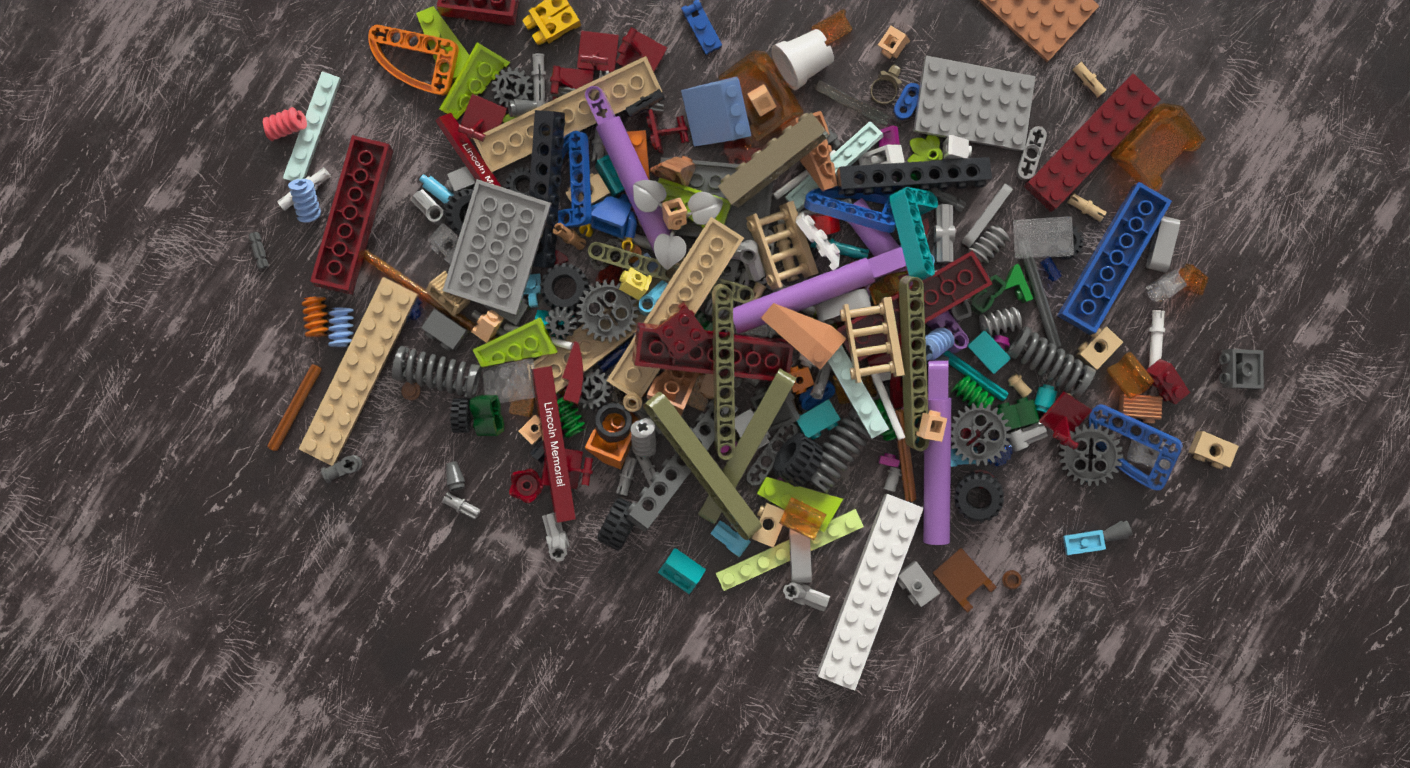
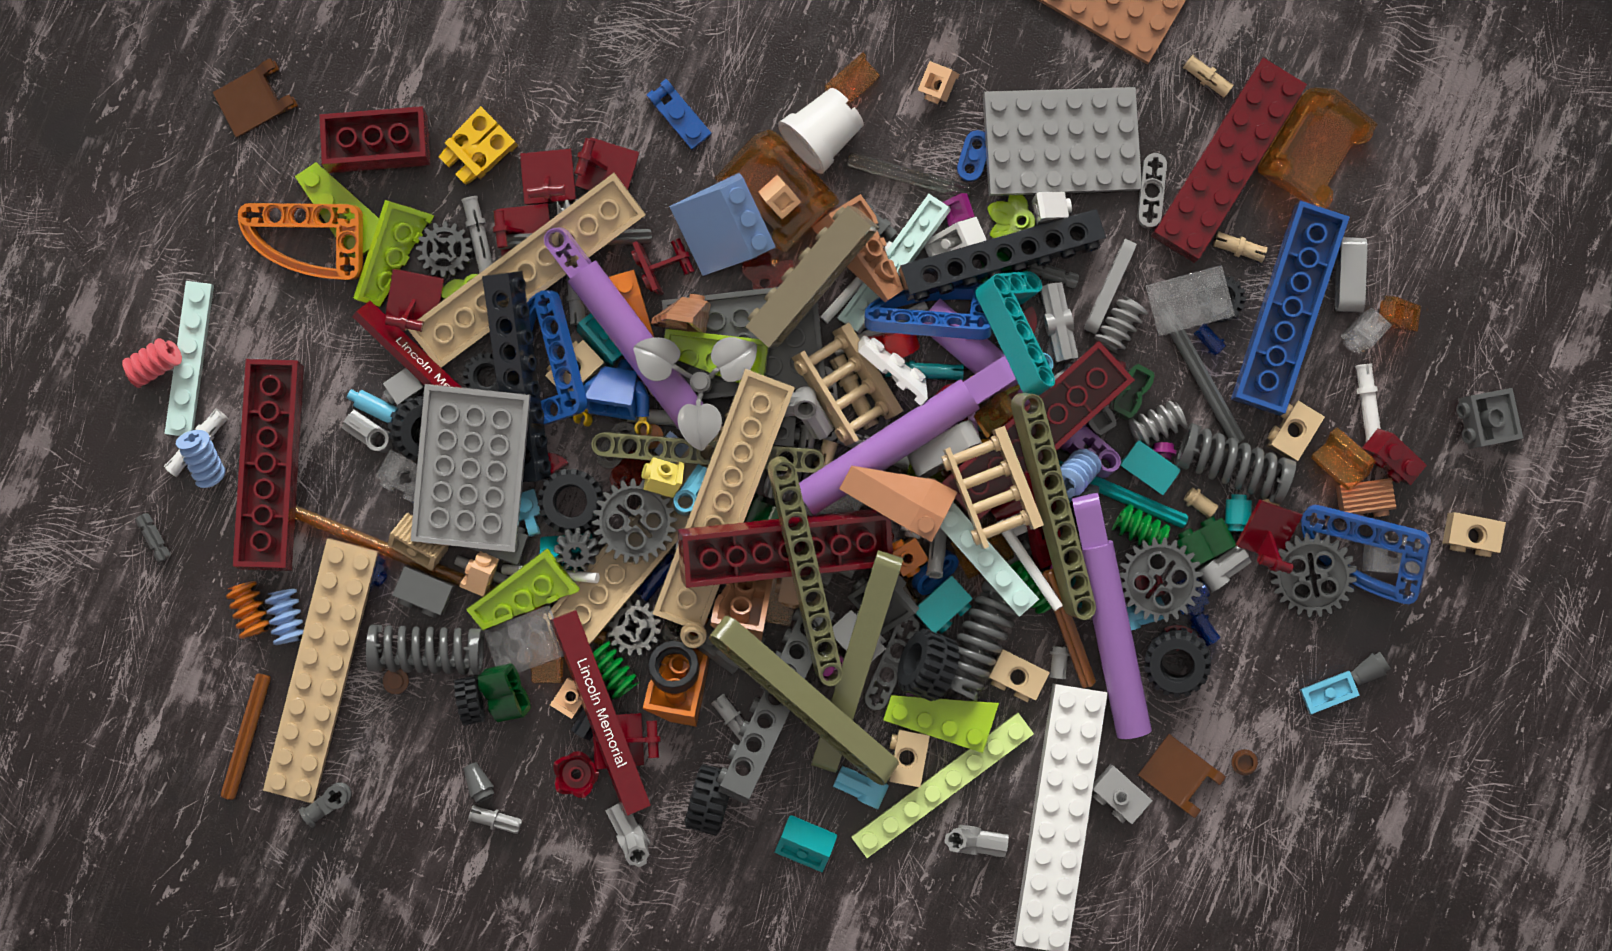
camera: 10 degrees left, 0 degrees up
dark grey cone [508,99,537,118] -> none
medium nougat pin [553,223,586,250] -> none
dark red slope [562,341,584,406] -> none
light grey axle [616,457,637,496] -> none
black pin [626,89,665,118] -> none
light grey piece [631,418,656,457] -> none
dark red plate [654,302,709,360] -> none
light nougat brick [662,198,687,230] -> none
clear orange panel [779,497,826,540] -> none
light grey beam [789,526,812,583] -> none
dark tan piece [870,65,902,105] -> none
magenta plate [877,453,900,468] -> none
light nougat brick [916,410,947,442] -> none
green slope [1005,263,1033,304] -> none
none -> tan brick [989,650,1050,702]
none -> clear blue pin [1190,611,1221,646]

